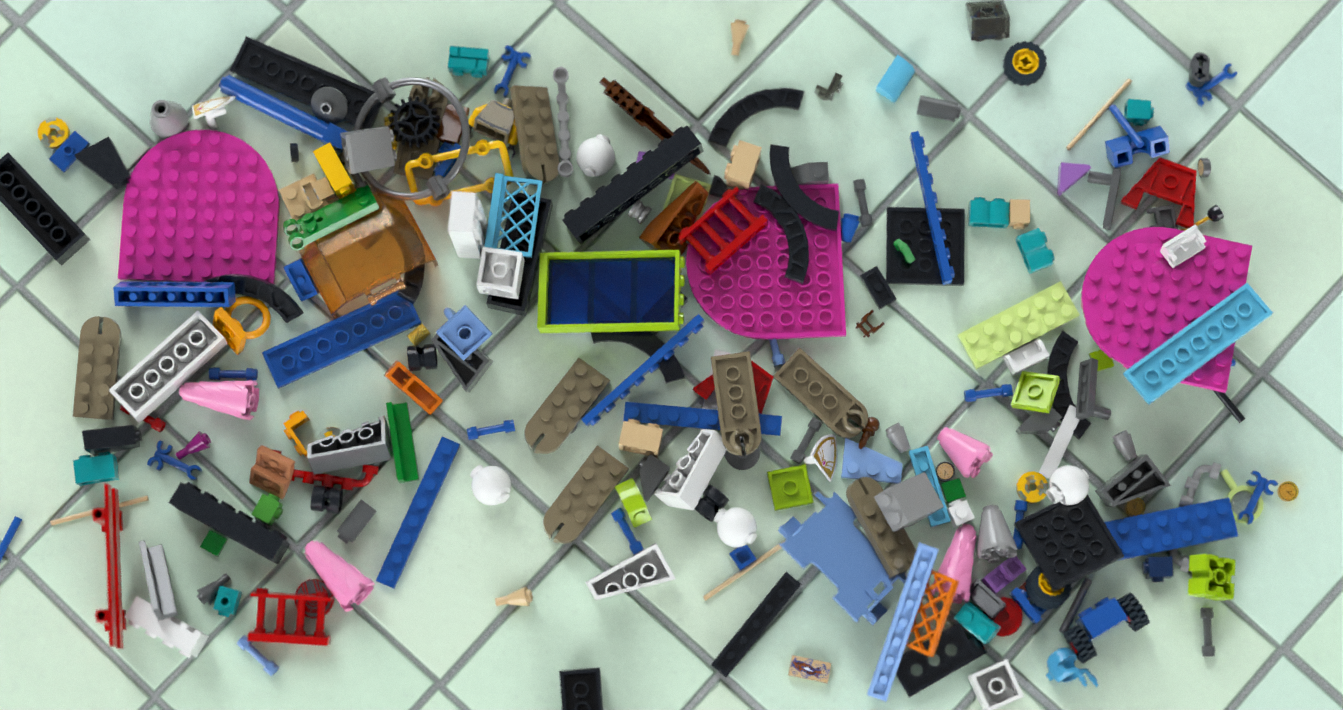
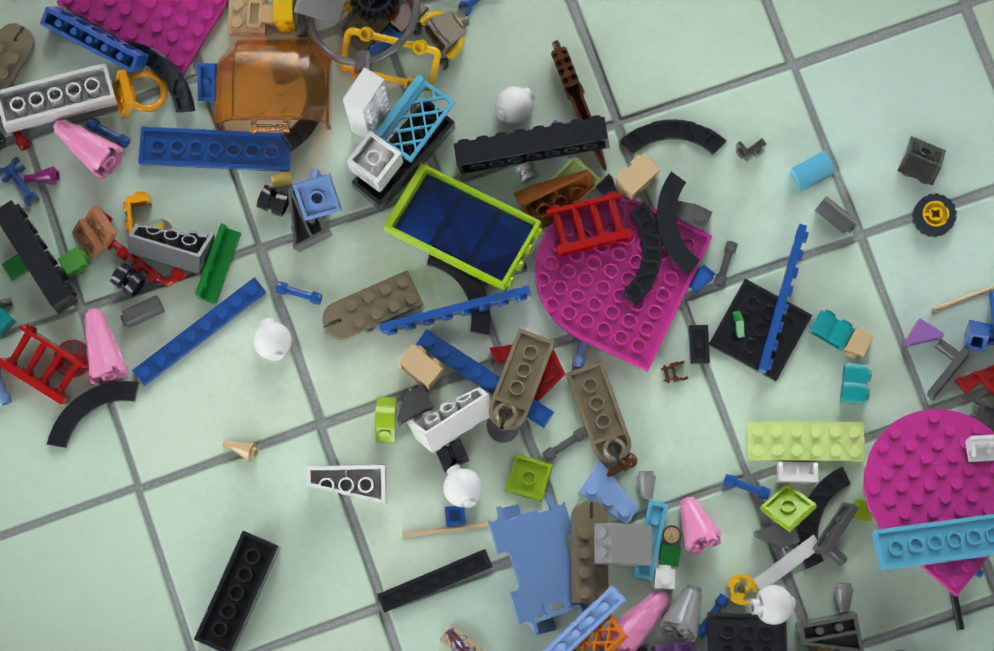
camera: 30 degrees right, 0 degrees up
green hinge [283,185,379,251] -> none
orange slope [384,361,443,415] -> none
dark tan plate [510,85,559,186] -> none
dark tan plate [543,445,629,543] -> none
light grey bar [553,67,573,178] -> none
blue bar [611,508,644,555] -> none
tan cone [731,20,749,56] -> none
shield [804,434,837,482] -> none
none -> black tile [47,381,139,448]

